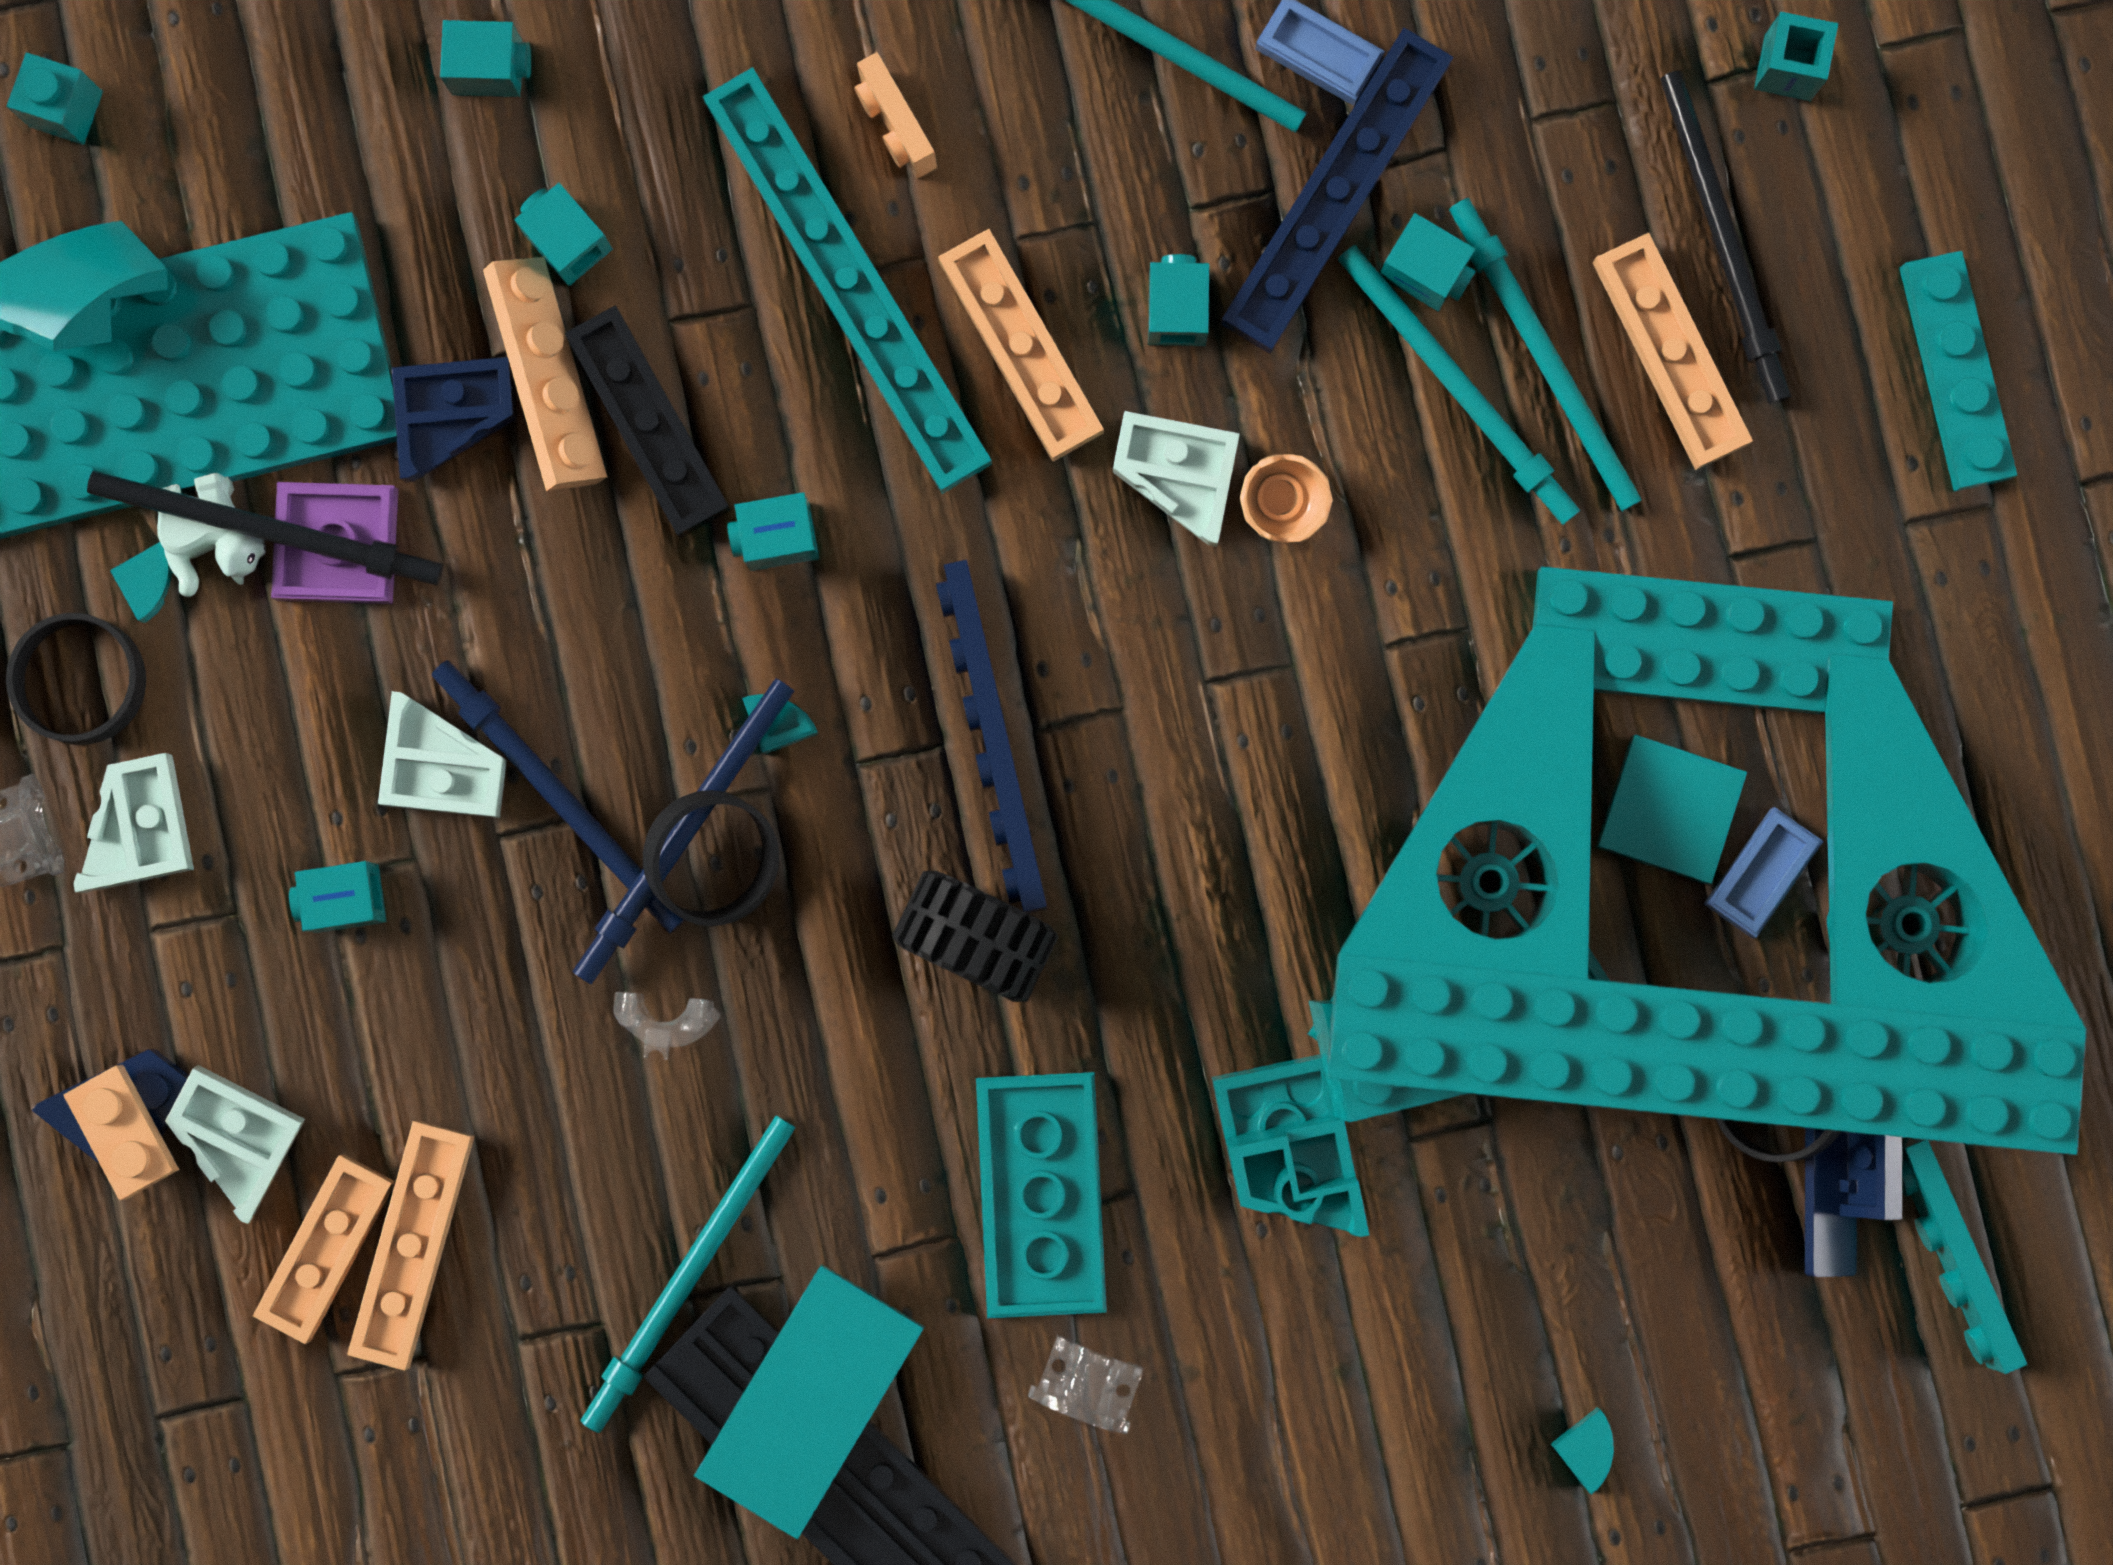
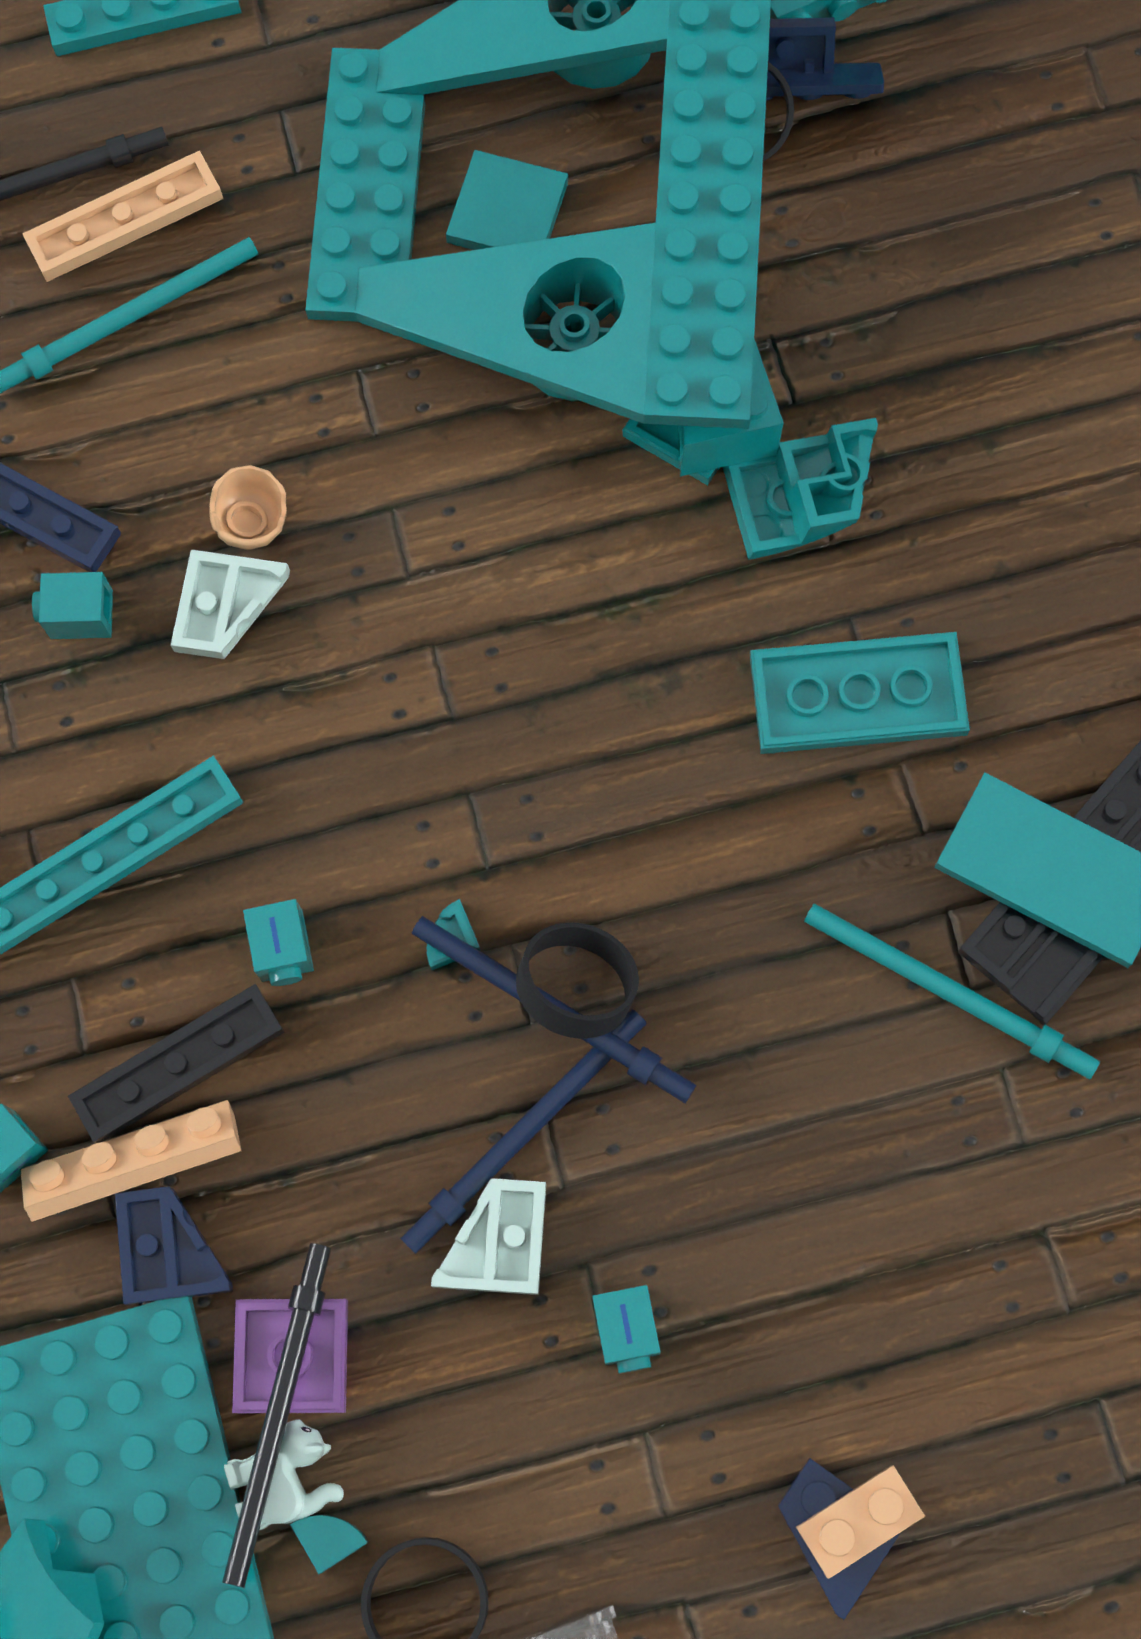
camera: 90 degrees left, 10 degrees down
light aqua wing [74,753,194,893] -> none
light aqua wing [165,1065,305,1224] -> none
light nougat plate [253,1154,396,1344] -> none
light nougat plate [347,1121,475,1371] -> none
clear piece [613,992,721,1060] -> none
black tyre [892,871,1059,1002] -> none
dark blue plate [936,559,1047,913] -> none
light nougat plate [938,229,1104,462] -> none
clear piece [1028,1335,1144,1434] -> none
teal bar [1338,245,1581,525] -> none
teal brick [1380,213,1476,312] -> none
teal tile [1551,1407,1614,1495] -> none
medium blue tile [1704,807,1824,938] -> none

